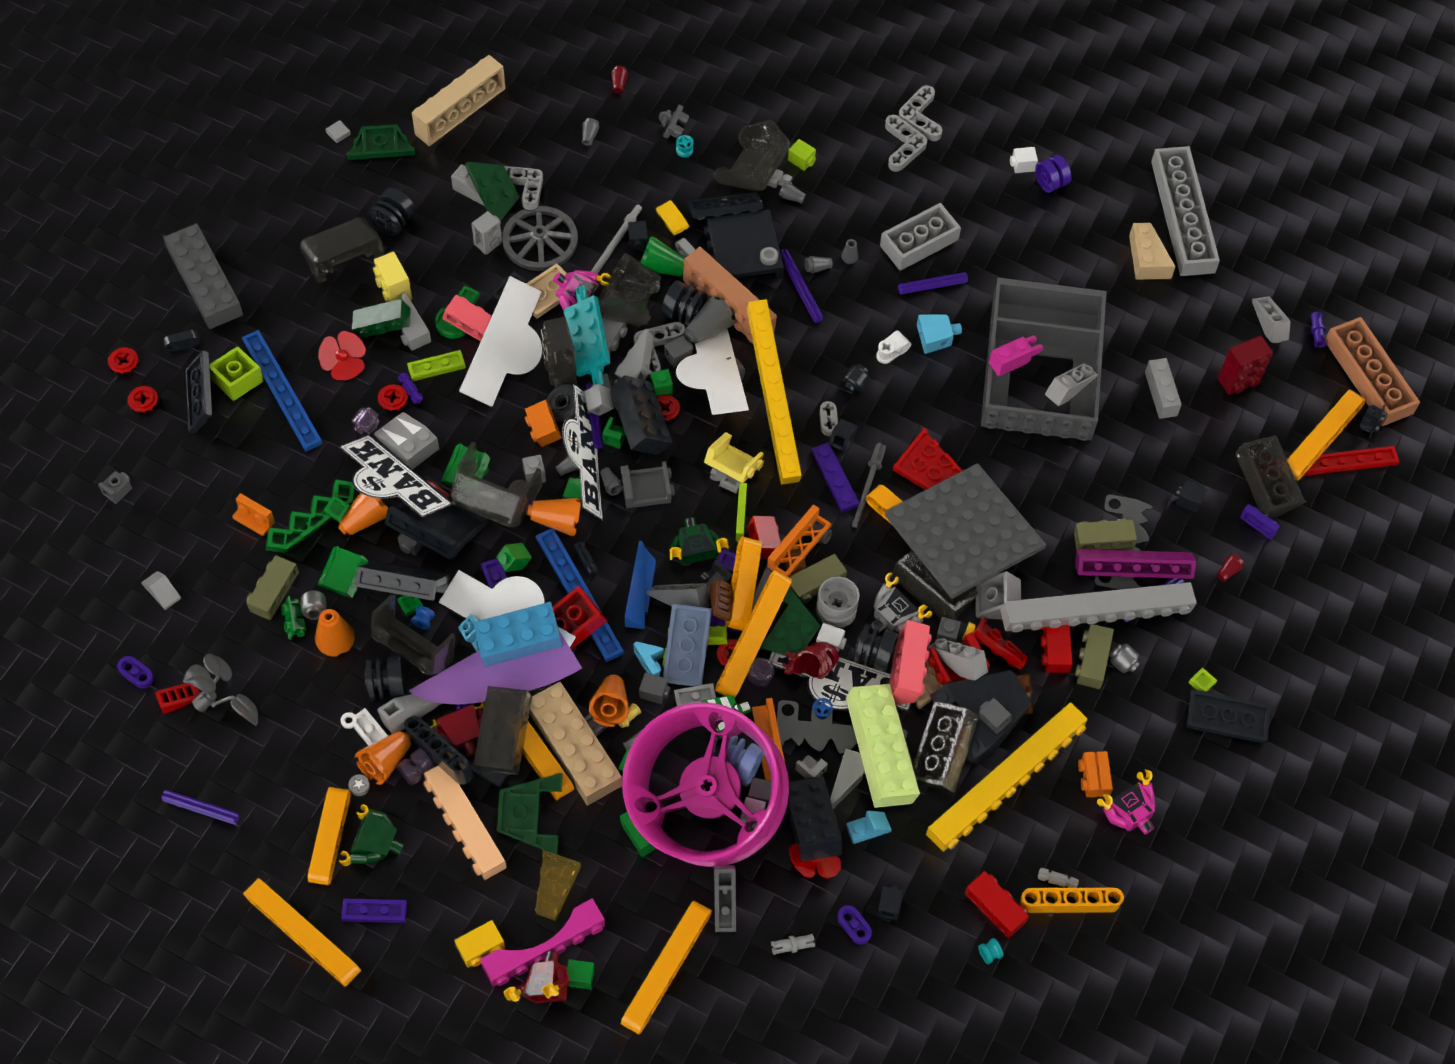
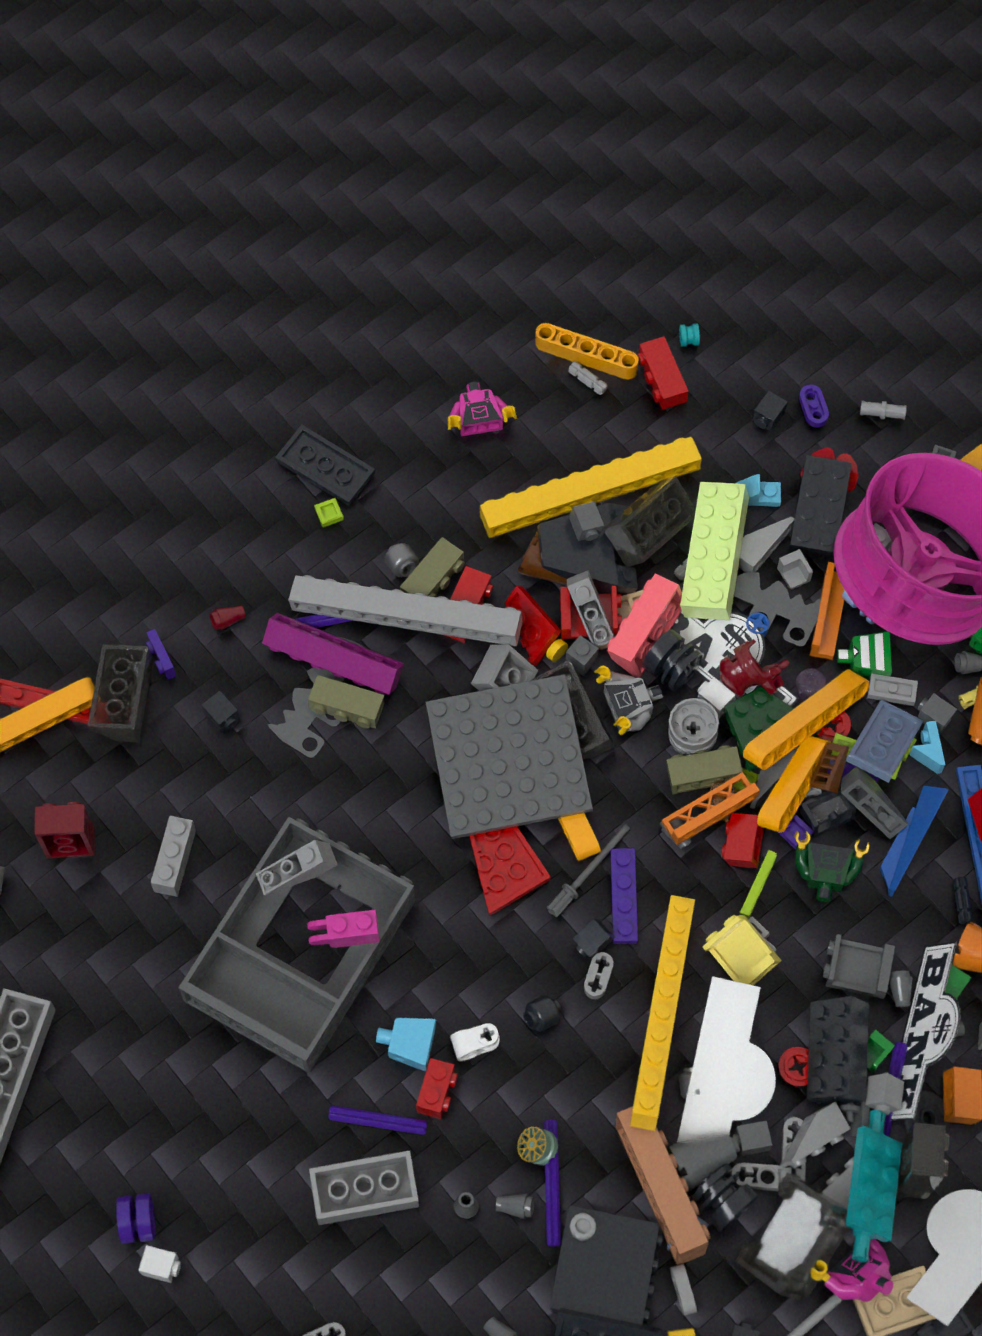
camera: 155 degrees left, 5 degrees up
green cone [638,236,685,277] -> none
green brick [650,369,673,396] -> none
orange brick [1078,751,1113,797] -> none
tan wedge [1129,223,1175,279] -> none
none -> red brick [416,1058,458,1119]
none -> sand green wheel [517,1127,558,1165]

